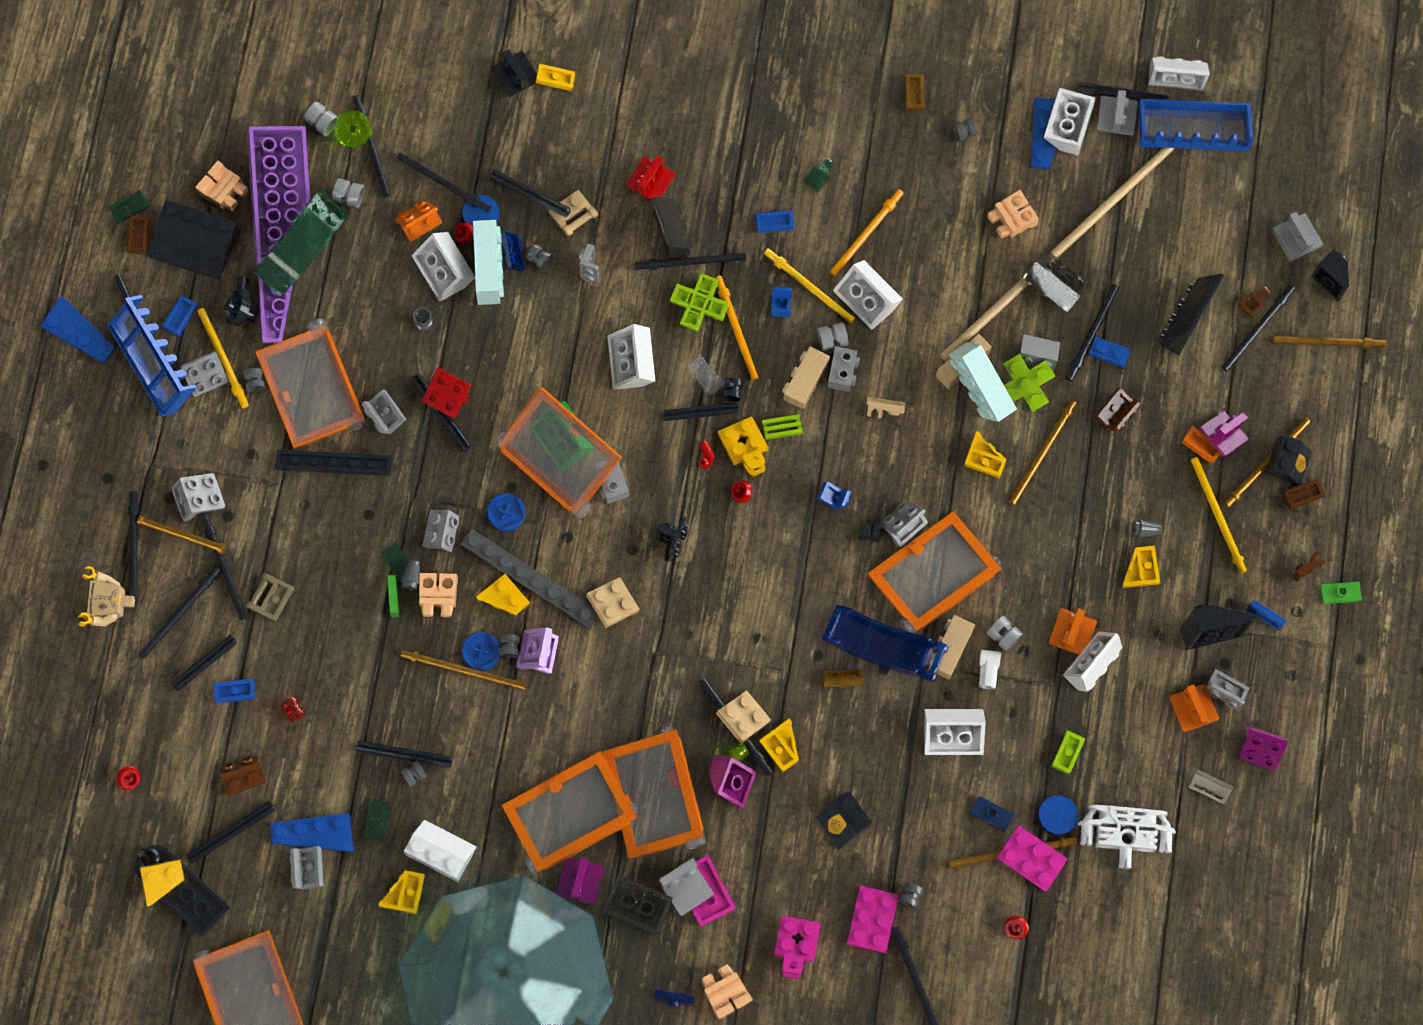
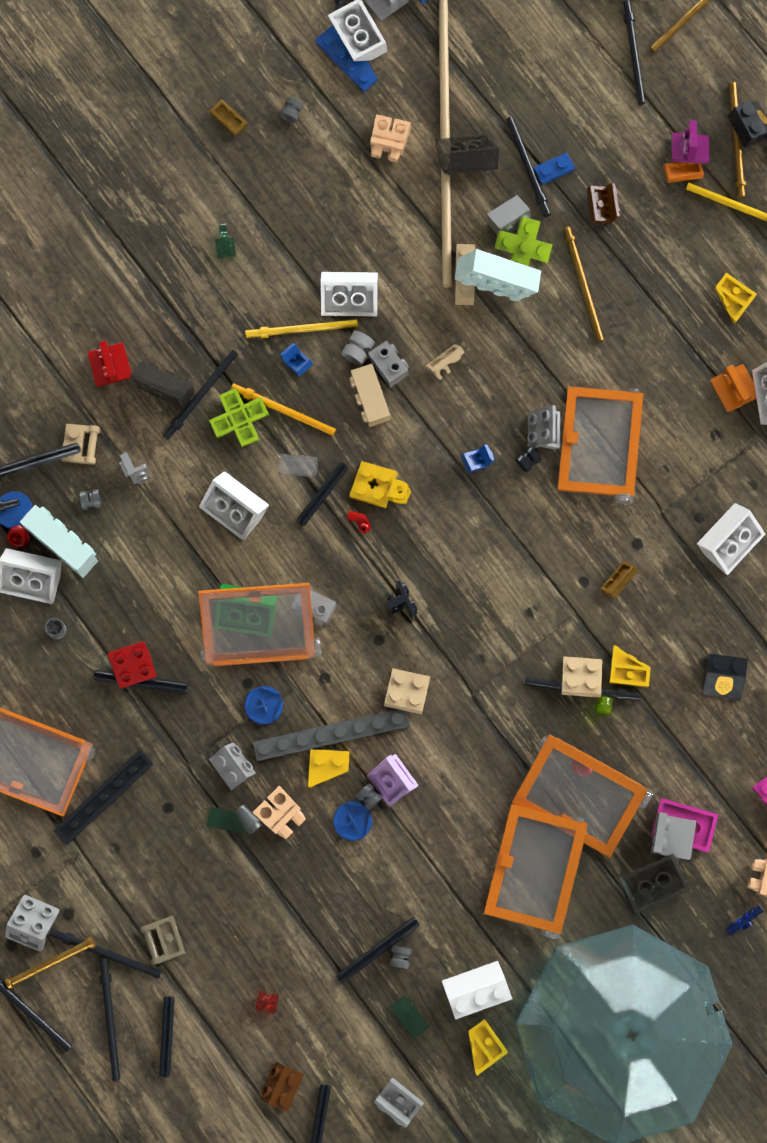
camera: 40 degrees left, 5 degrees up
tan torso [78,566,135,627] -> none
blue plate [214,679,256,704] -> none
blue wing [270,813,354,853] -> none
light grey bracket [362,390,407,434] -> none
bright green tile [388,575,399,618] -> none
pearl gold bar [401,650,526,690] -> none
clear blue plate [501,232,526,271] -> none
magenta bracket [556,858,604,905] -> none
magenta slope [709,755,757,808] -> none
black wheel [722,377,744,402] -> none
red hat [731,480,752,503] -> none
blue tile [755,210,794,233] -> none
lime tile [762,414,803,440] -> none
clear blue windscreen [822,605,949,682] -> none
light orange bar [830,189,904,276] -> none
tan brick [927,615,975,680] -> none
yellow wing [964,431,1007,479] -> none
white piece [978,649,1001,690] -> none
light grey wheel [986,615,1023,652] -> none
dark grey cone [1132,519,1162,538] -> none
black slope [1159,274,1224,355] -> none
reddish brown plate [1238,287,1270,318] -> none

